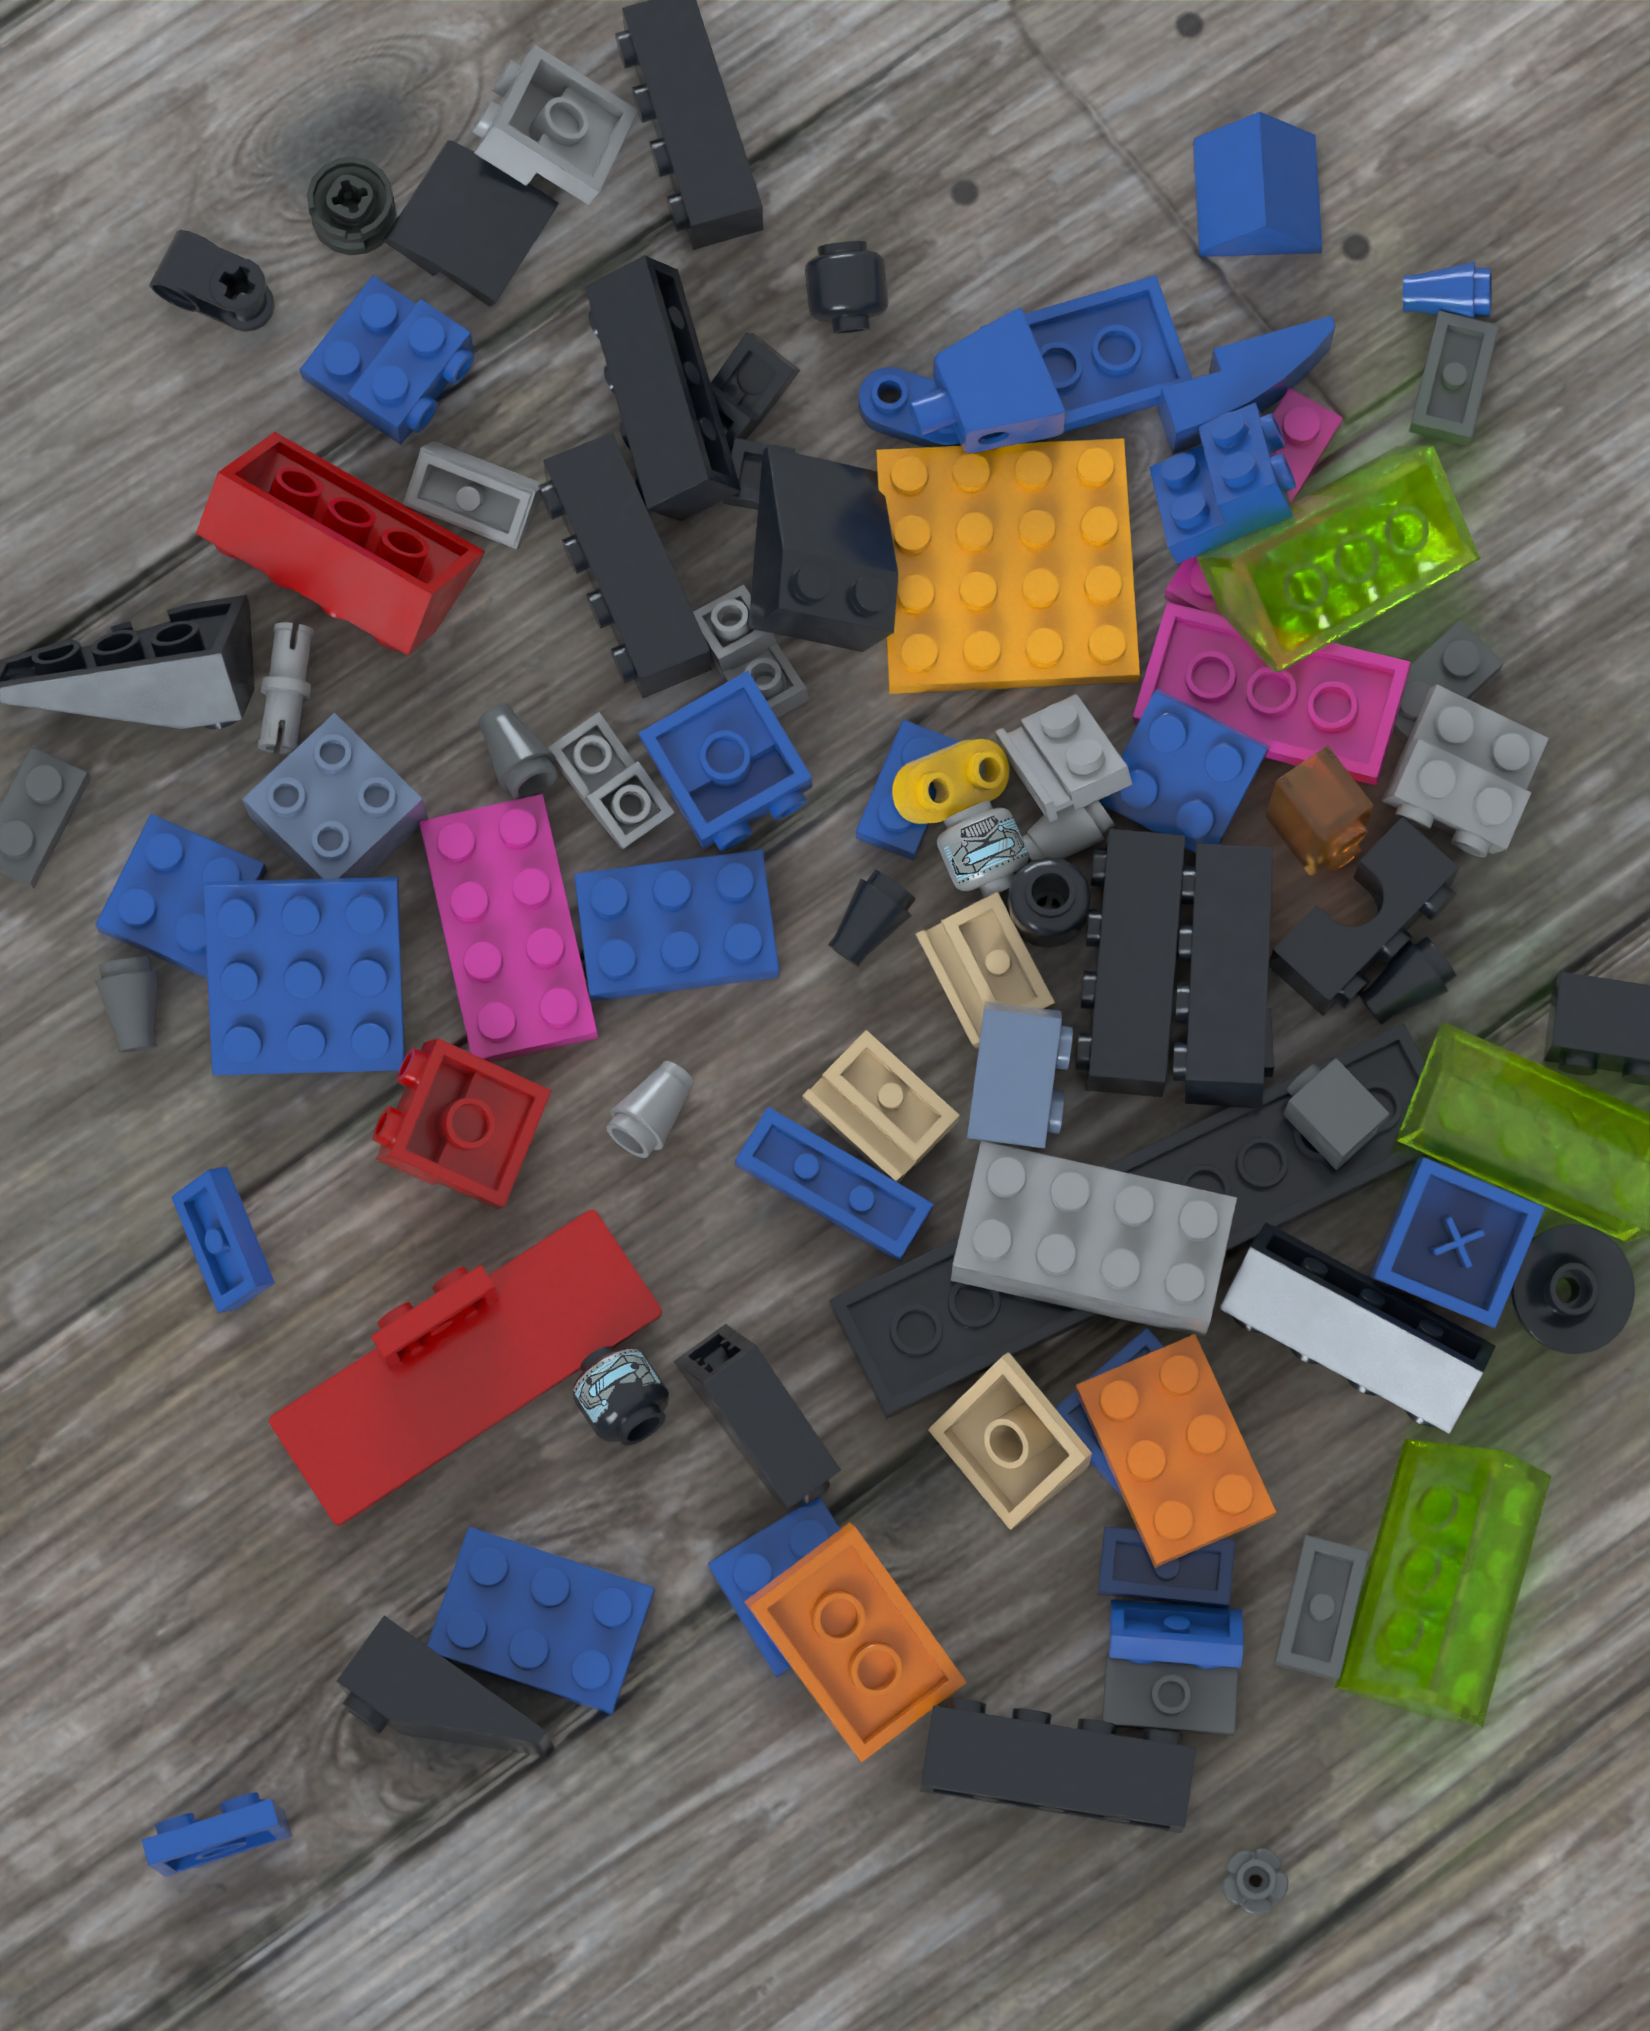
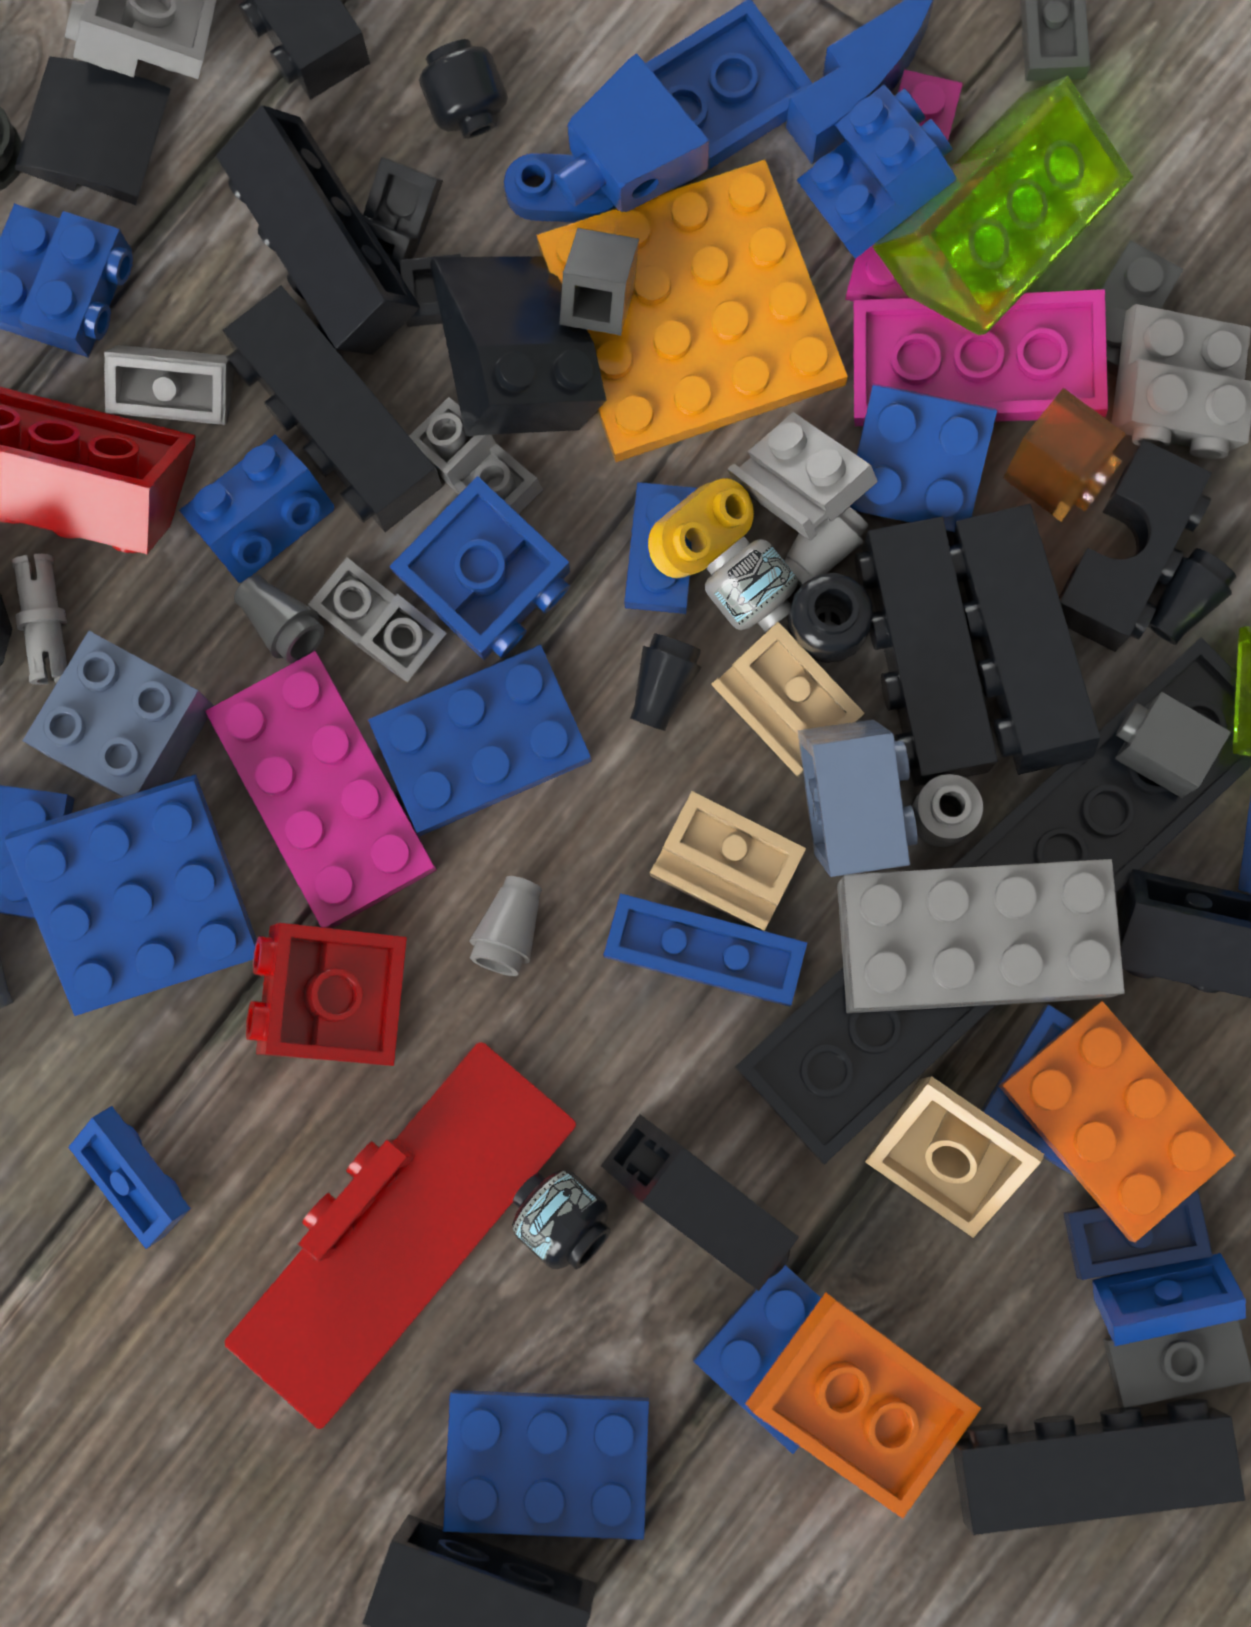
camera: 10 degrees left, 5 degrees up
none -> blue bracket [179,434,334,583]
none -> dark grey brick [559,228,639,335]
none -> light grey brick [912,774,983,847]

